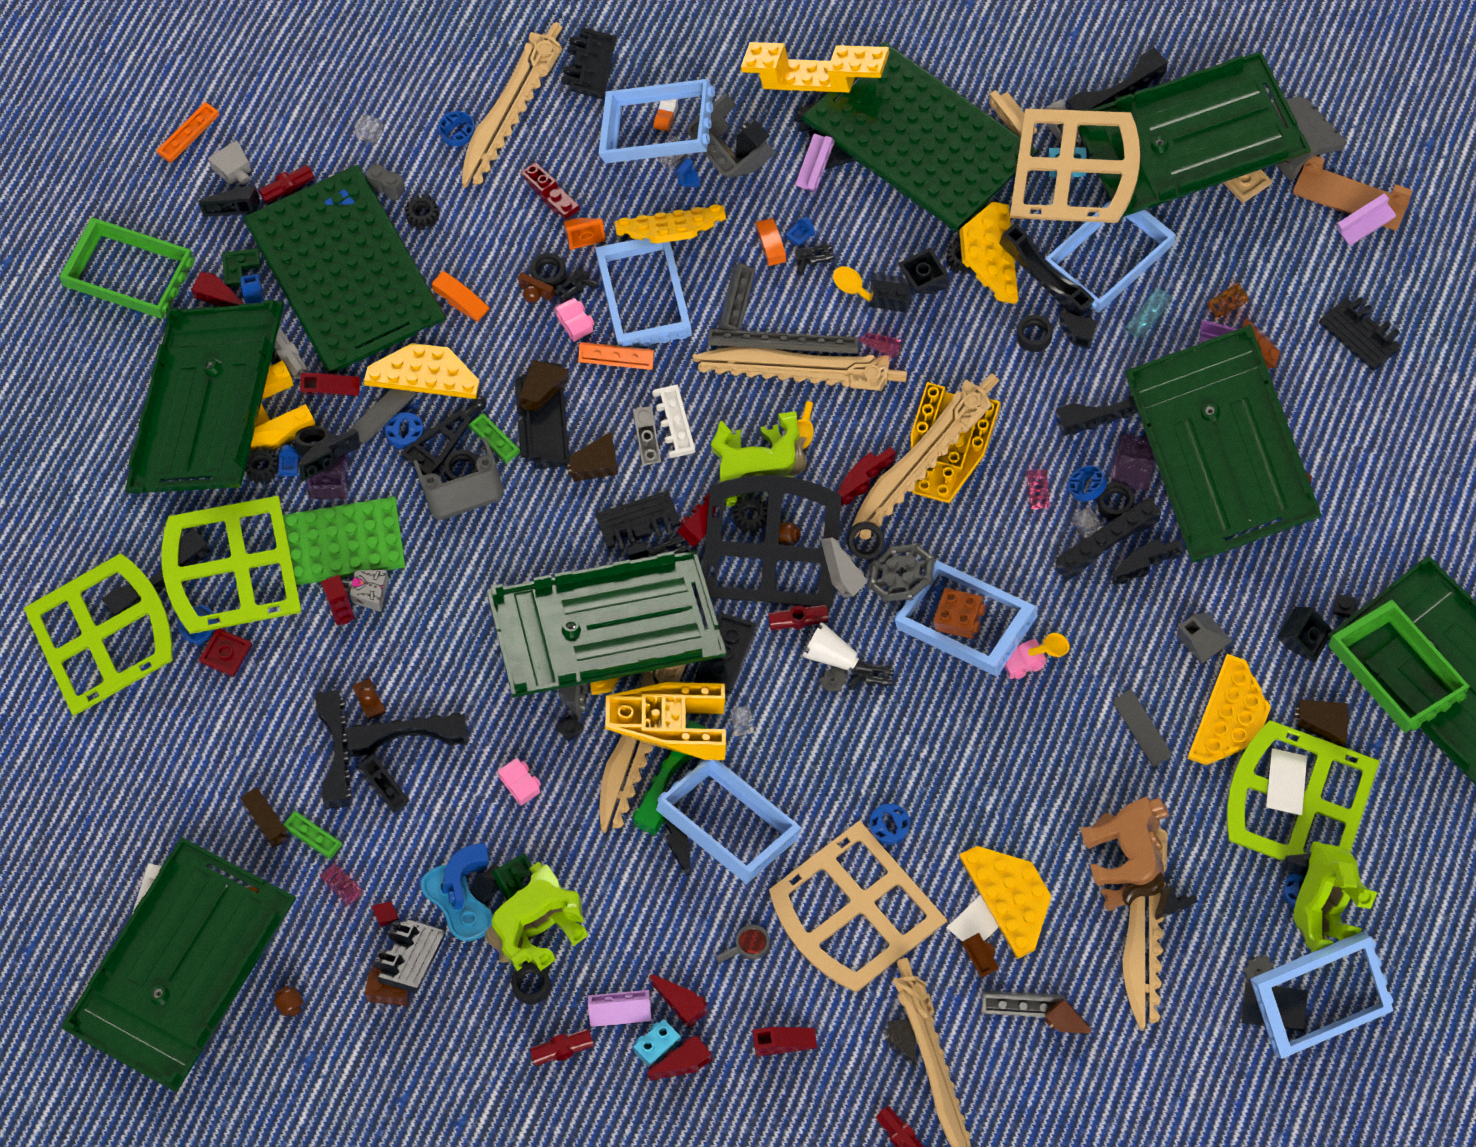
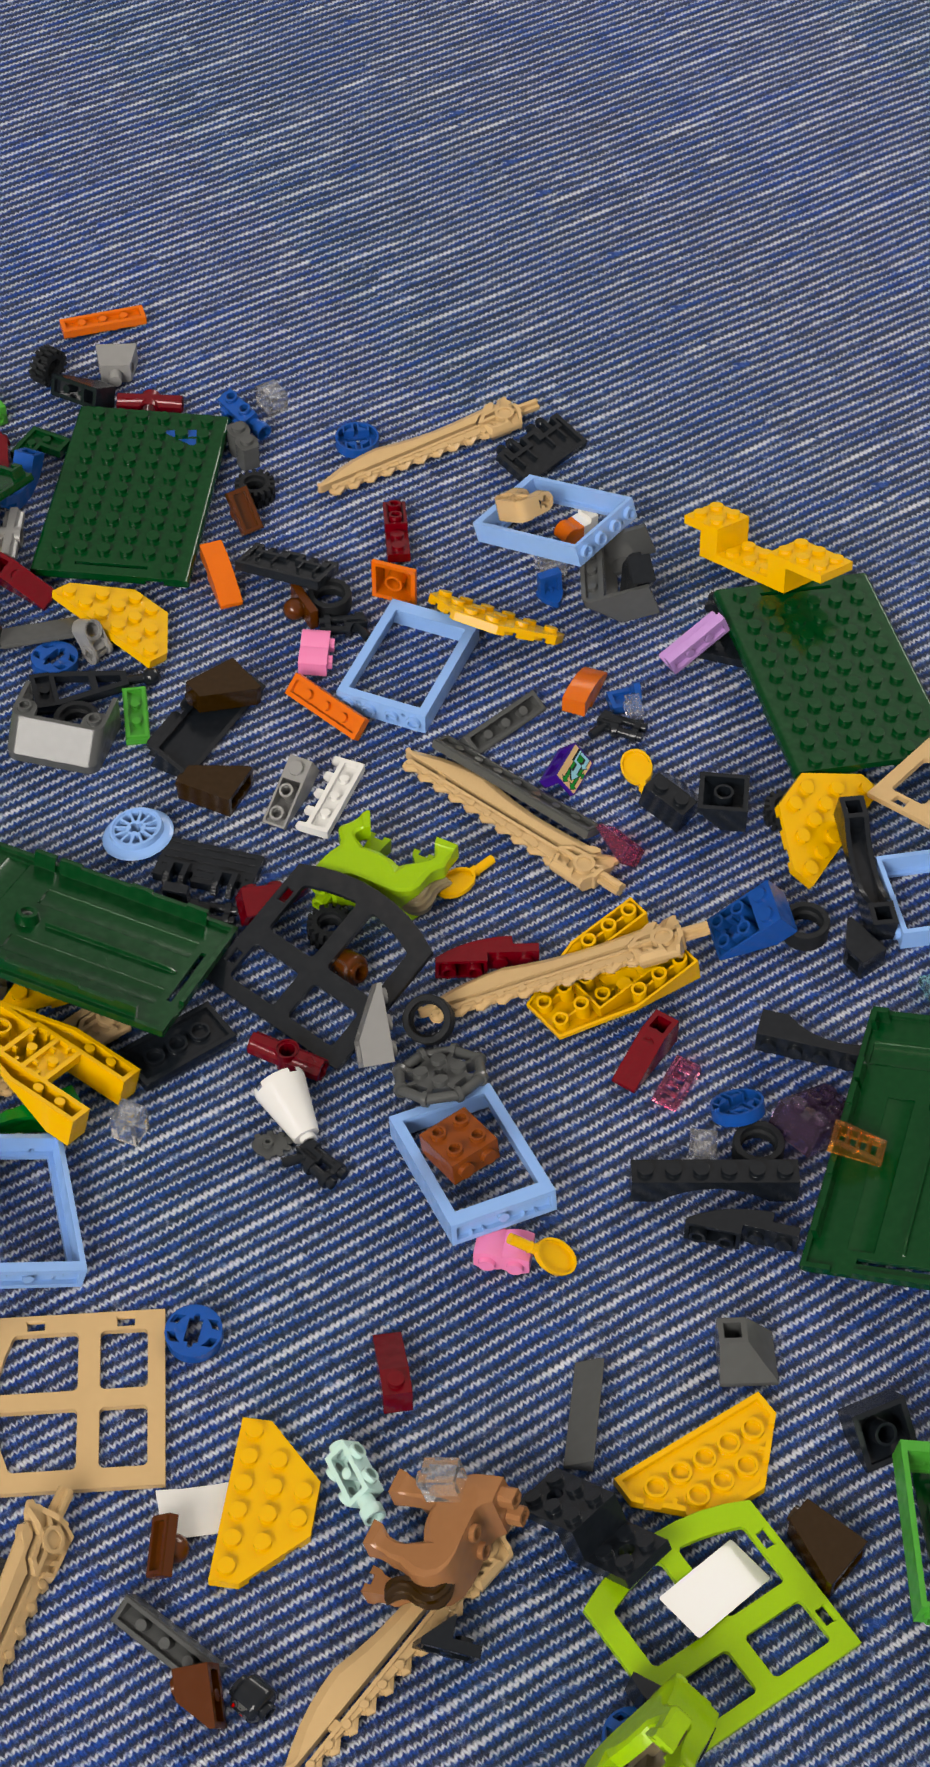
camera: 30 degrees right, 15 degrees down
none -> black tyre [29,345,67,387]
none -> light grey piece [72,618,113,665]
none -> light blue piece [102,807,174,861]
none -> blue brick [217,389,272,440]
none -> reddish brown tile [225,485,264,536]
none -> black head [229,1674,277,1724]
none -> black hinge [235,543,339,590]
none -> light aqua brick [325,1439,386,1526]
none -> dark red slope [372,1332,413,1414]
none -> clear brick [416,1457,468,1502]
none -> tan piece [494,488,553,523]
none -> black bracket [519,1467,672,1589]
none -> panel [539,743,593,796]
none -> dark red slope [612,1009,679,1093]
none -> clear plate [623,692,645,719]
none -> blue slope [706,880,798,961]
none -> clear orange slope [826,1119,887,1167]

